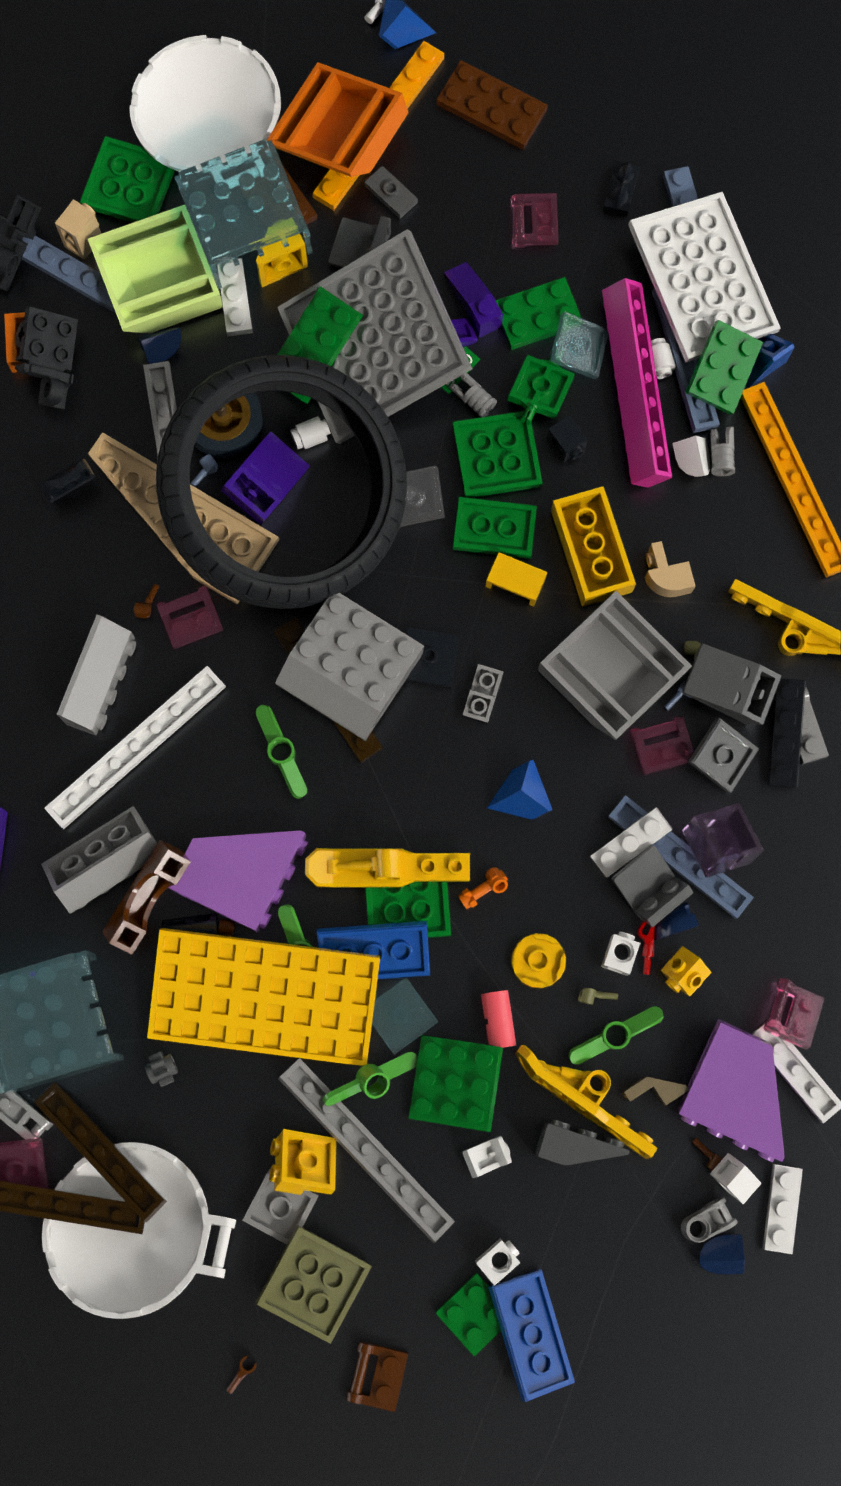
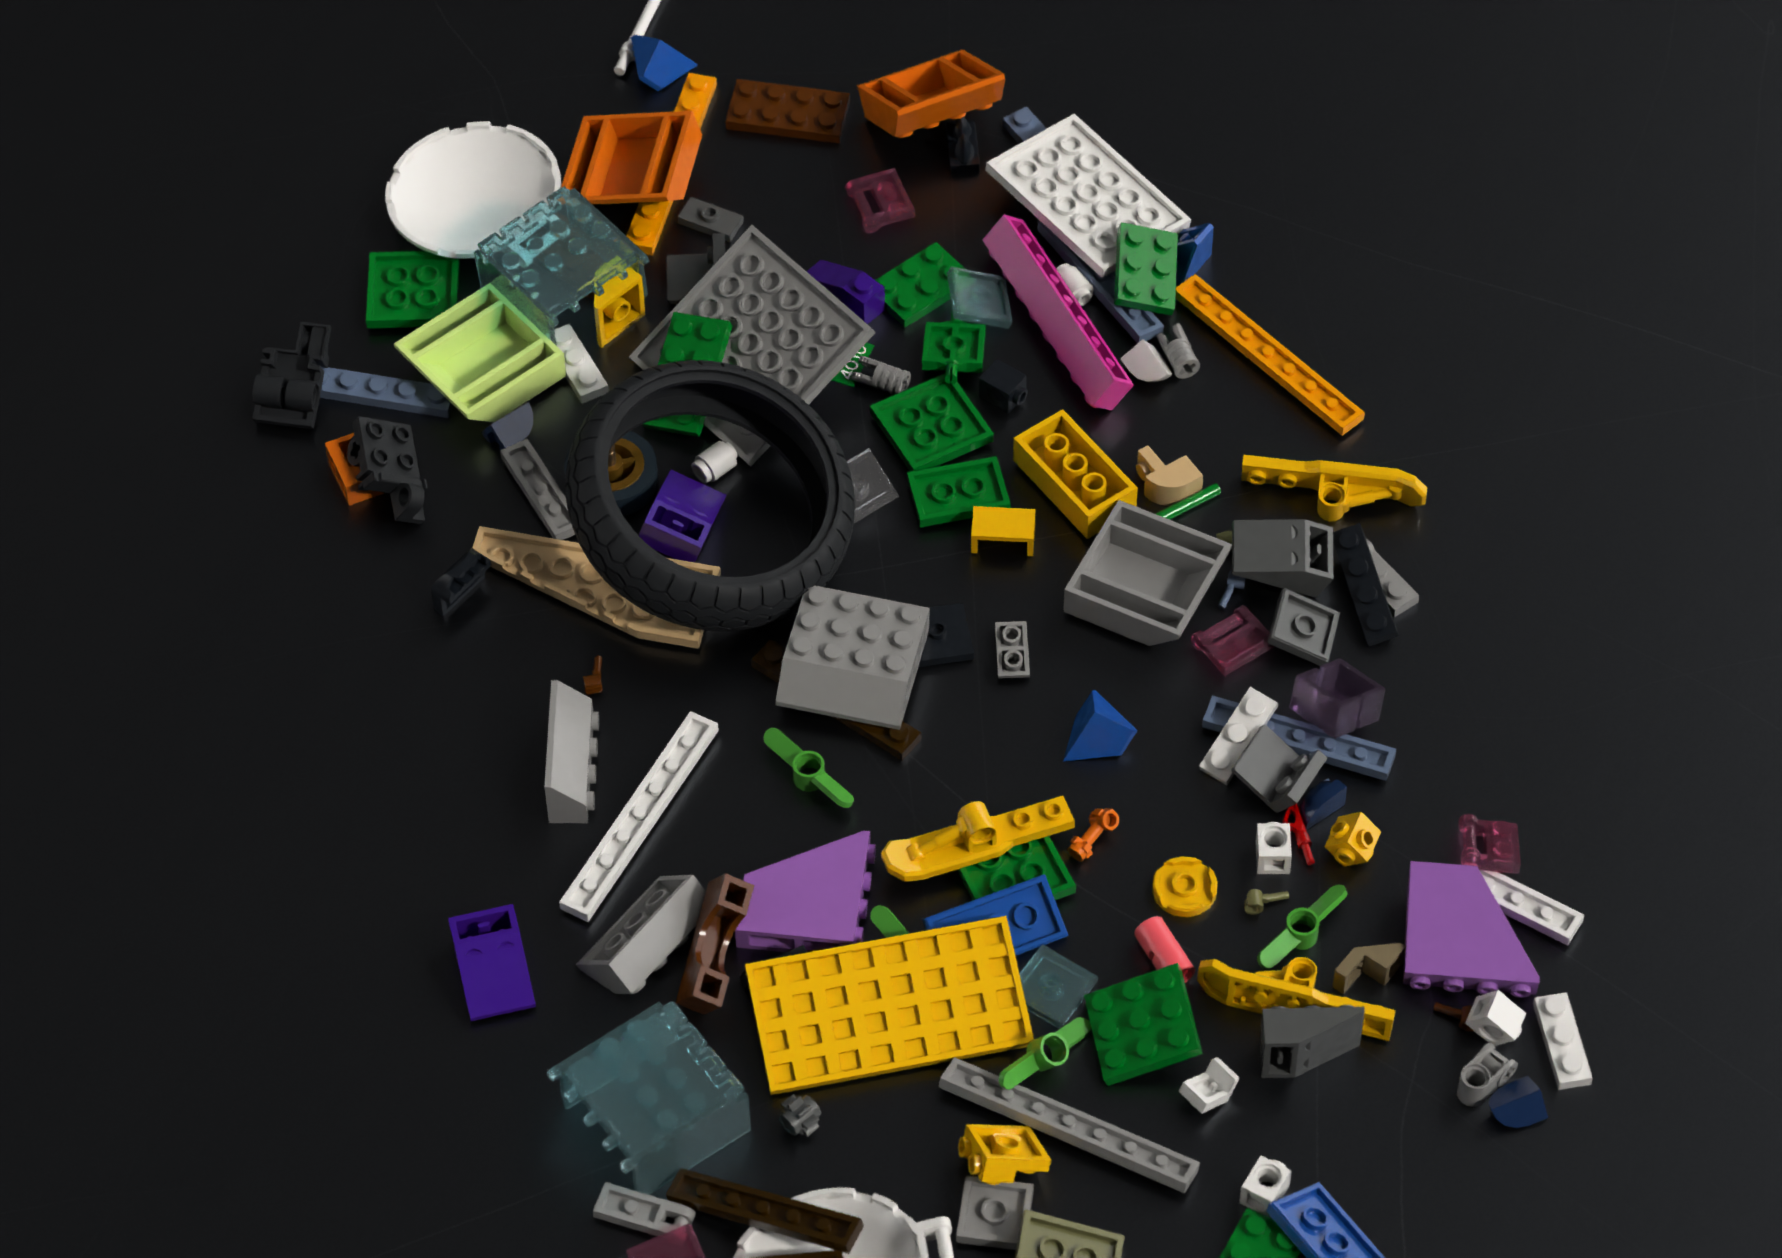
camera: 15 degrees left, 25 degrees down
tan brick [55,199,101,260] -> none
clear pink plate [156,585,223,649] -> none
none -> orange slope [857,49,1005,138]
none -> green bar [1155,483,1221,520]

